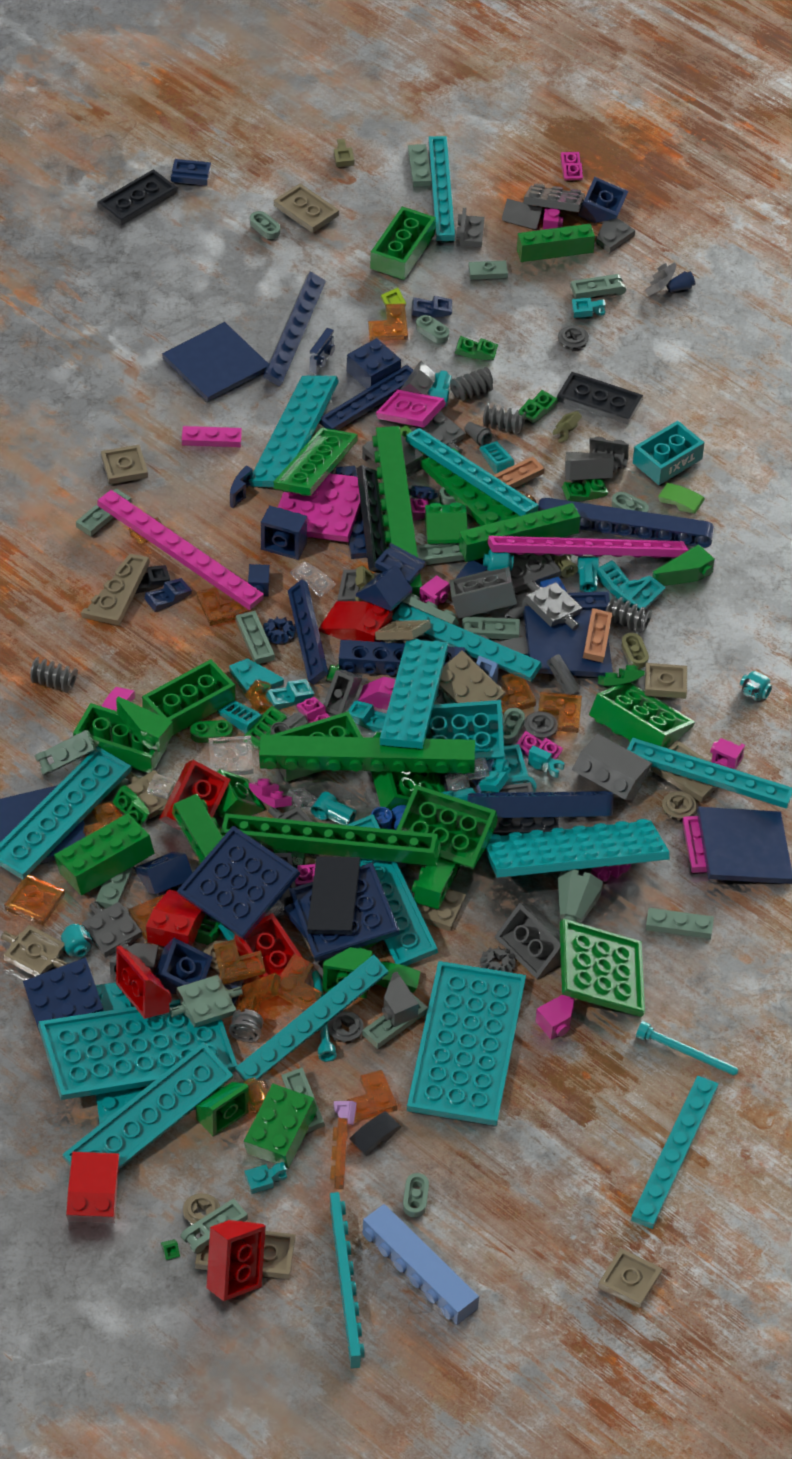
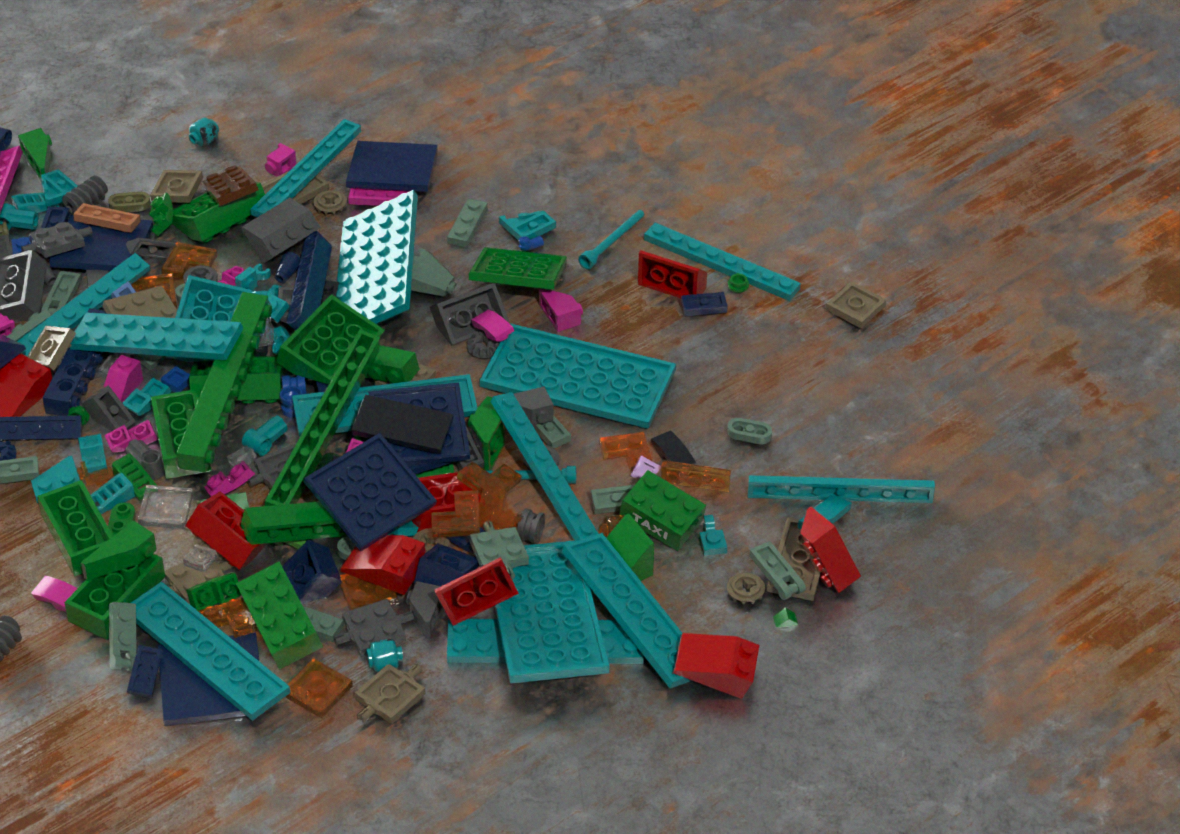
camera: 80 degrees left, 5 degrees down
dark blue plate [23,957,104,1033] -> none
medium blue brick [362,1204,479,1325] -> none
none -> dark blue plate [127,645,163,698]
none -> reddish brown plate [202,165,259,206]
none -> dark blue cone [274,252,301,284]
none -> dark pink slope [471,309,514,342]
none -> teal wing [499,211,556,241]
none -> blue arm [518,236,544,251]
none -> red slope [638,250,707,298]
none -> dark blue plate [681,292,728,316]
none -> green plate [728,273,749,293]
none -> teal tile [797,495,852,529]

